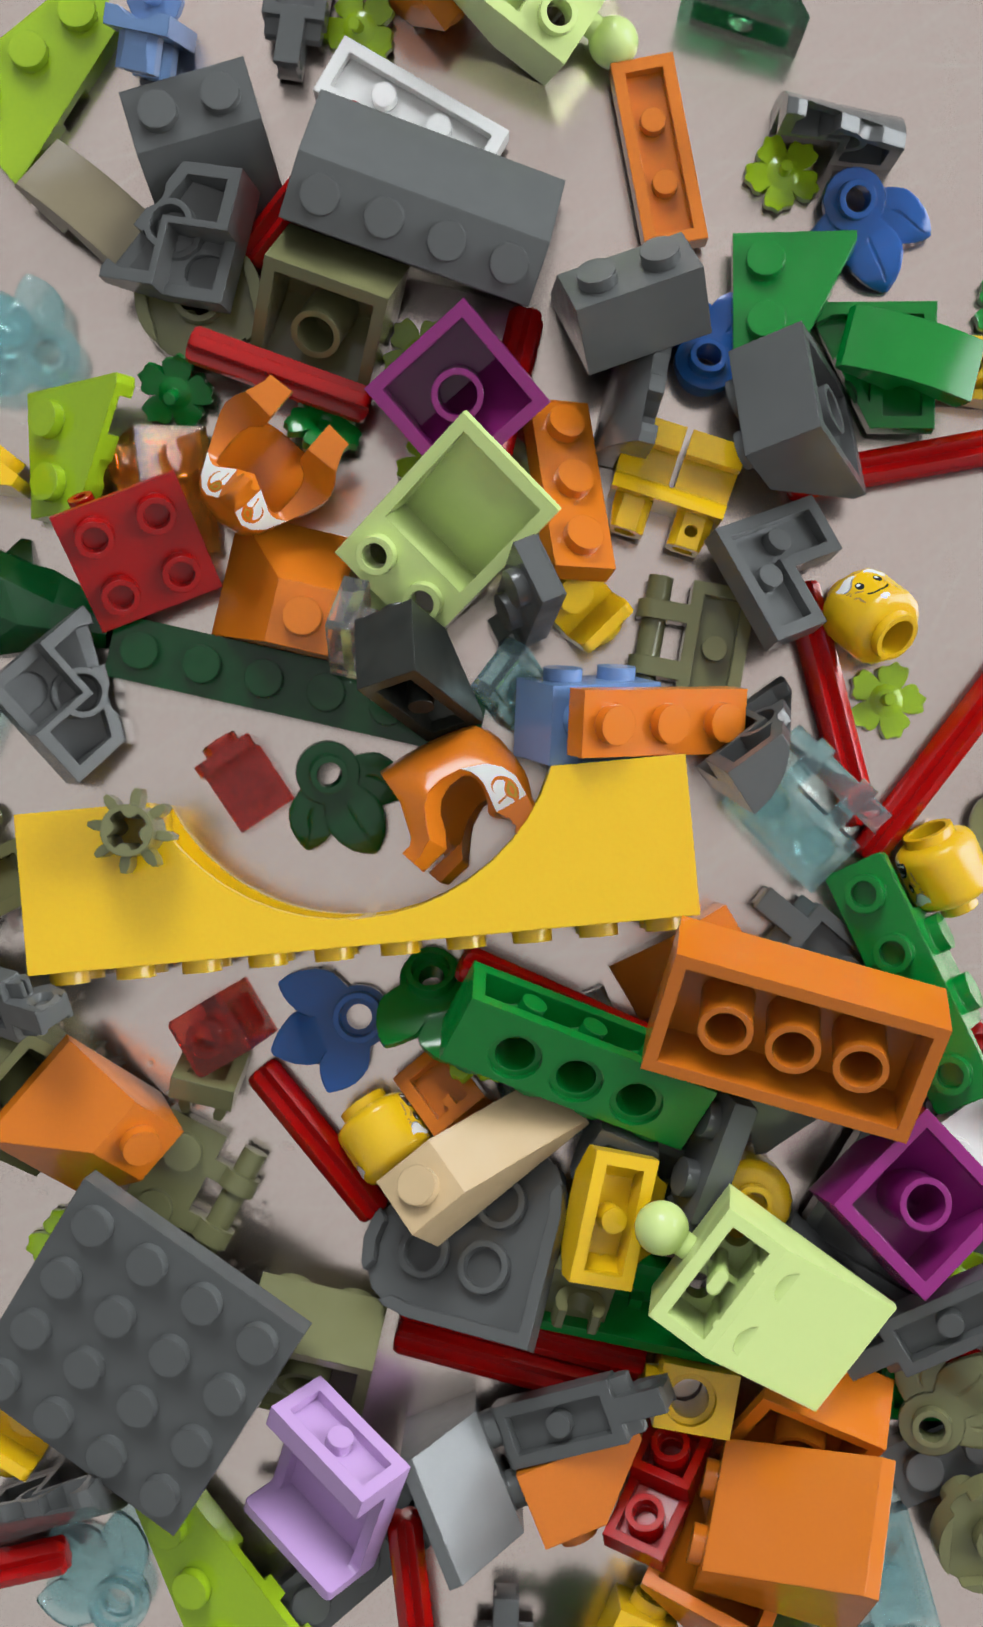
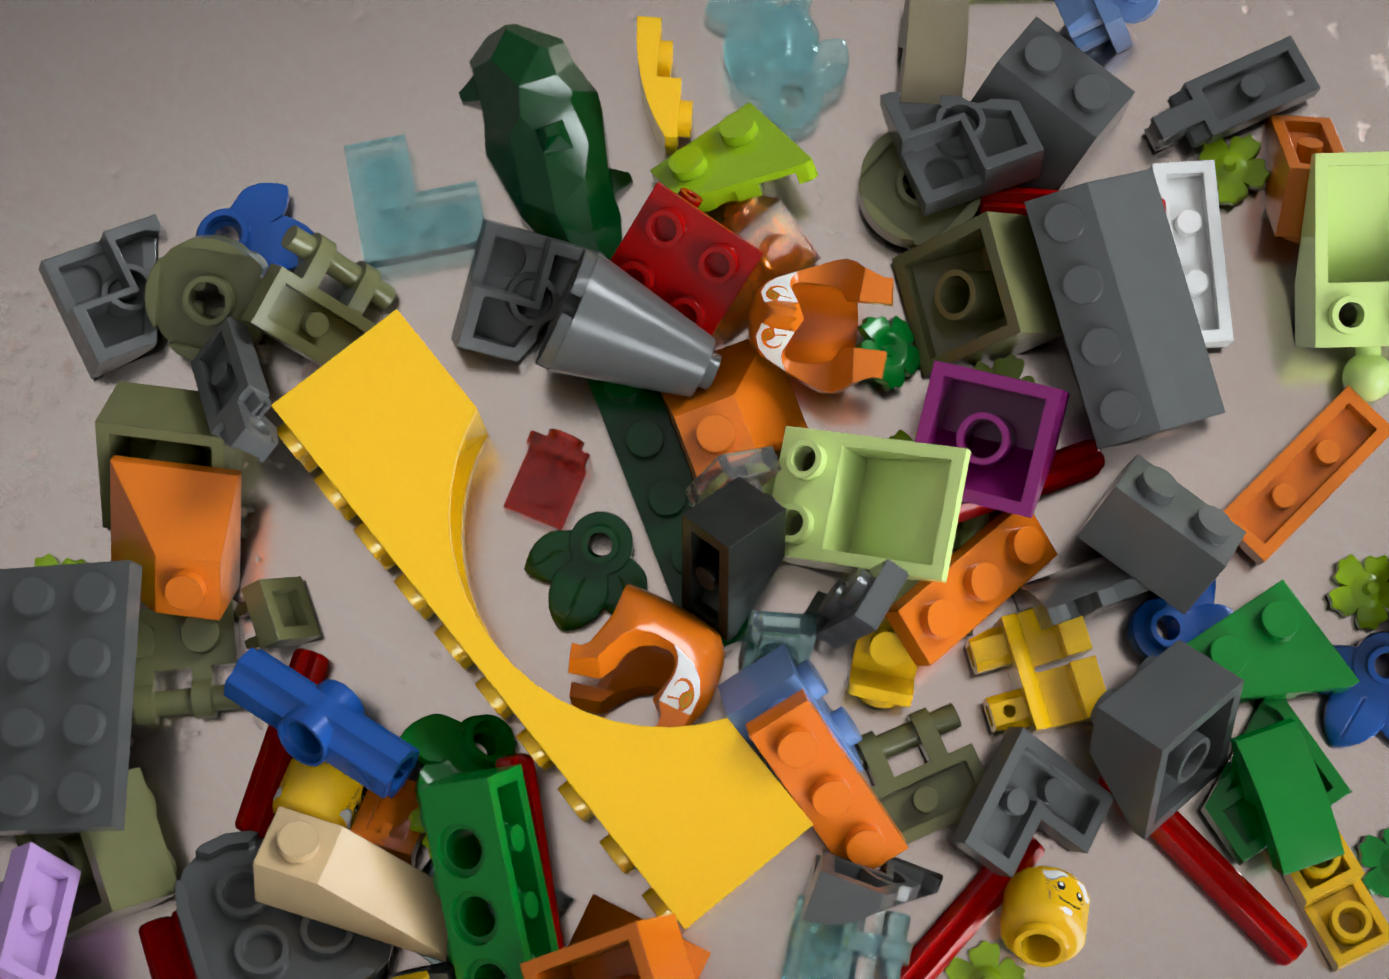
camera: 60 degrees right, 10 degrees down
olive gear [87,788,179,874] -> none
green plant [137,353,215,432] -> none
clear red bracket [169,977,276,1077] -> none
red axle [185,326,372,423] -> none
blue plate [271,968,384,1093] -> none
none -> blue piece [224,648,420,799]
none -> dark grey cone [535,248,722,397]

